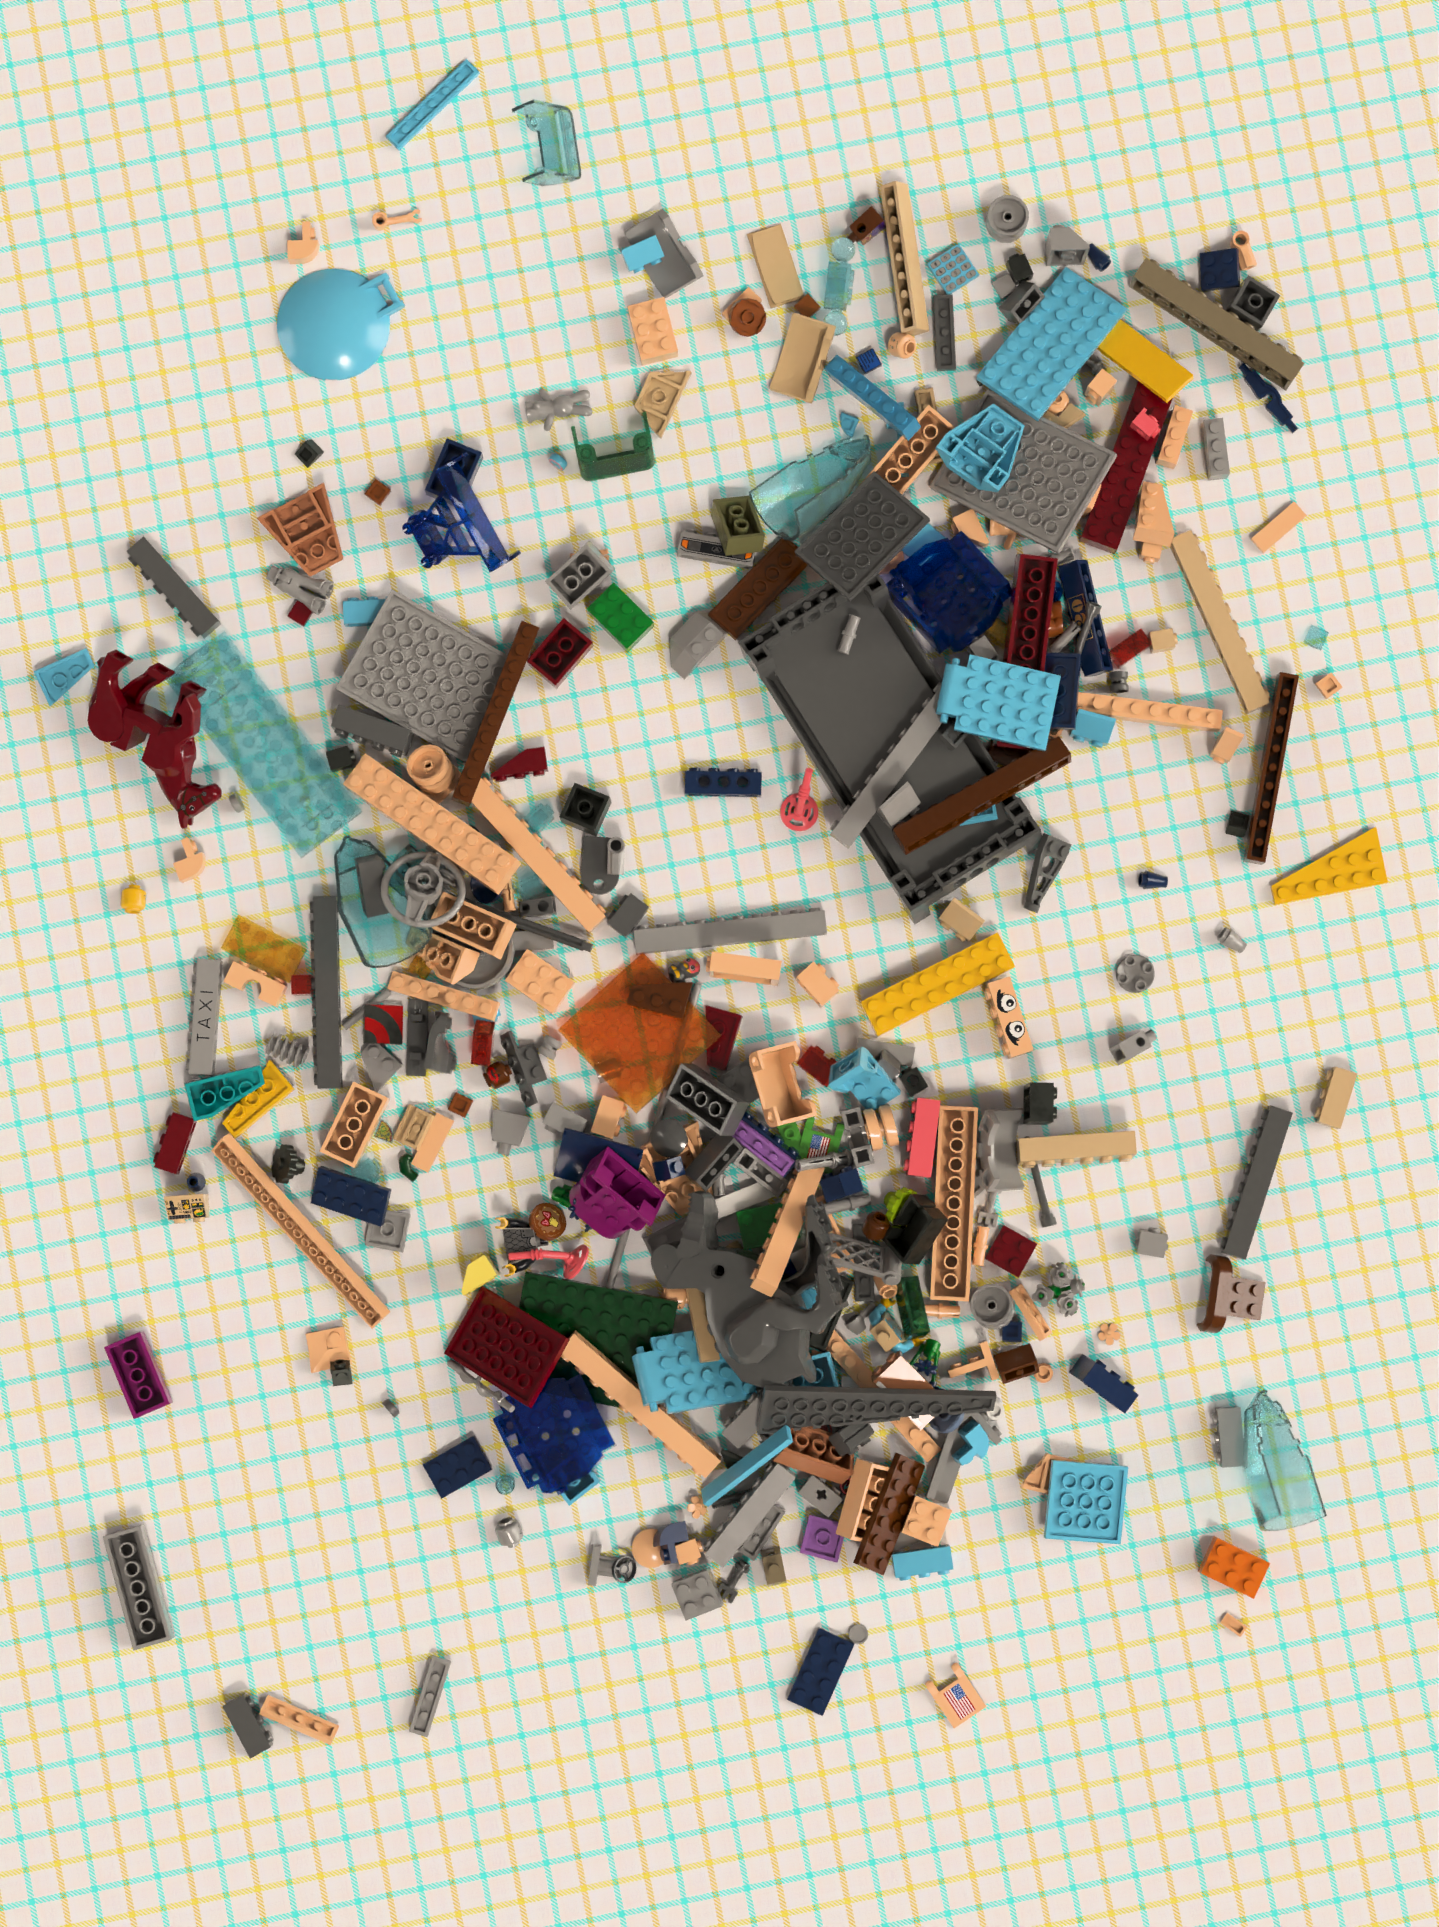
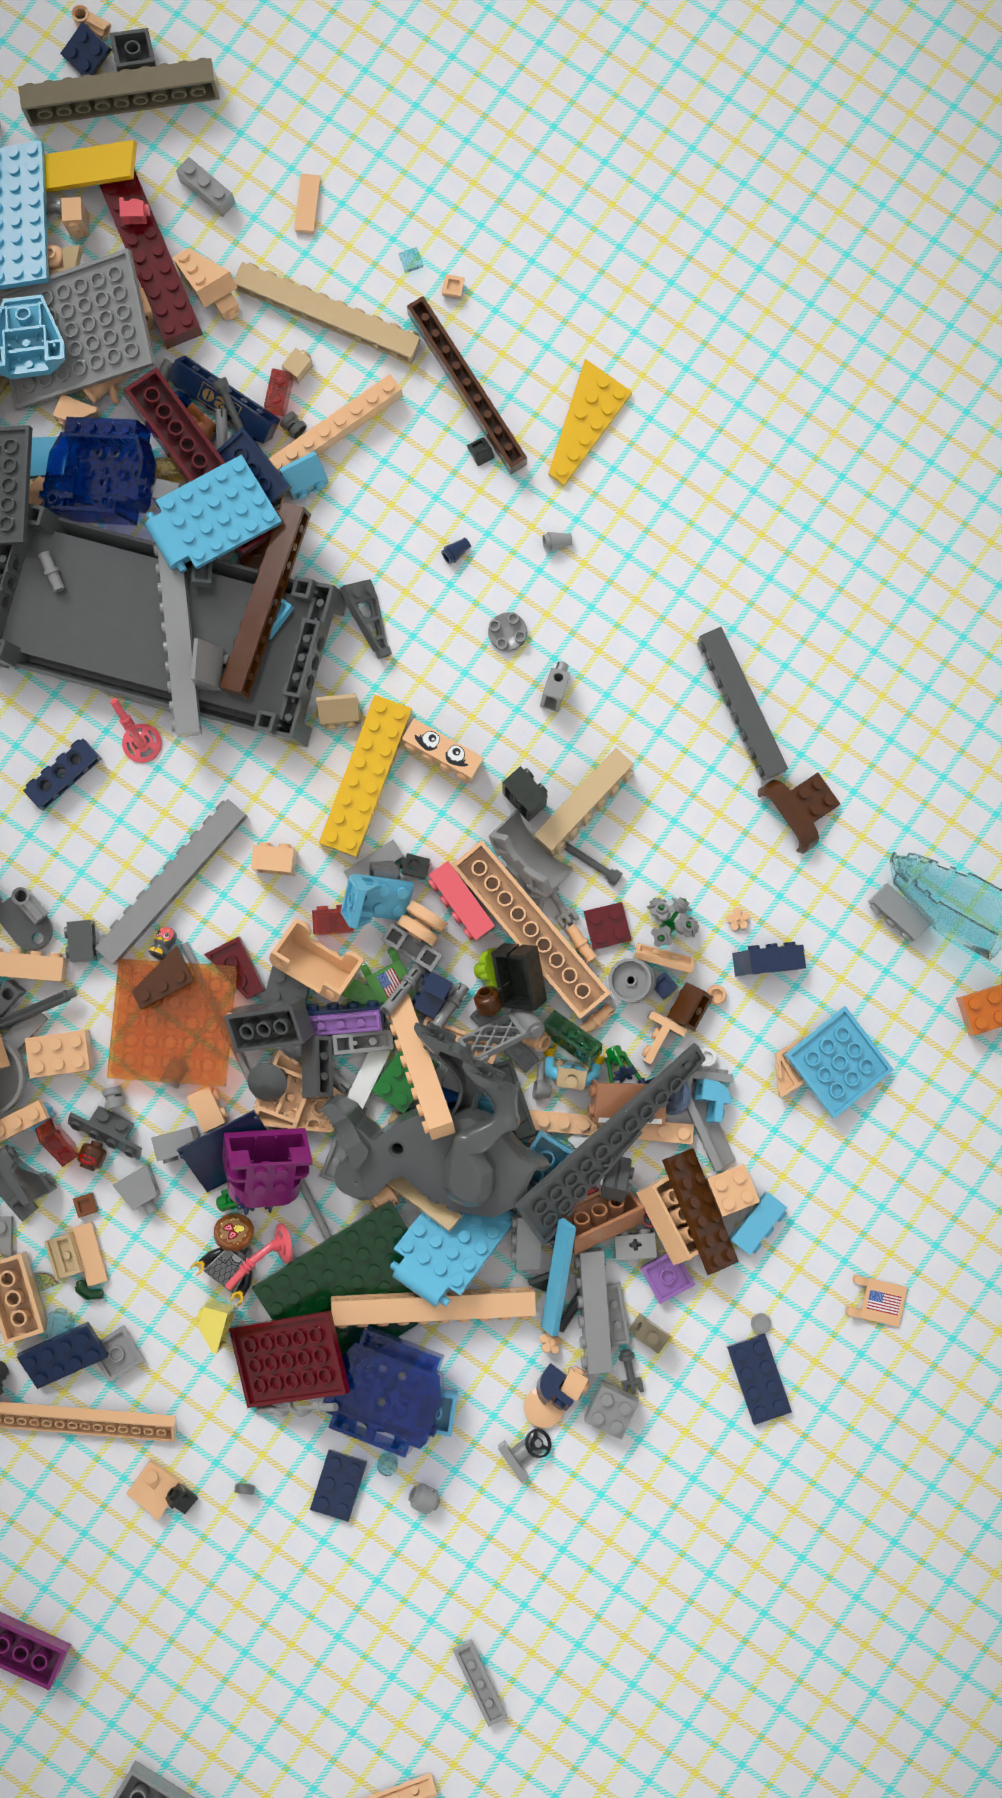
camera: 45 degrees left, 0 degrees up
dark blue brick [652,1156,686,1181] -> none
light nougat window [706,952,782,986] -> none
light grey head [1135,1227,1168,1258] -> none
light nougat brick [1156,405,1193,469] -> none
light nougat slope [1210,727,1244,764] -> none
dark blue piece [1239,363,1299,434] -> none
tan brick [1314,1067,1358,1129] -> none

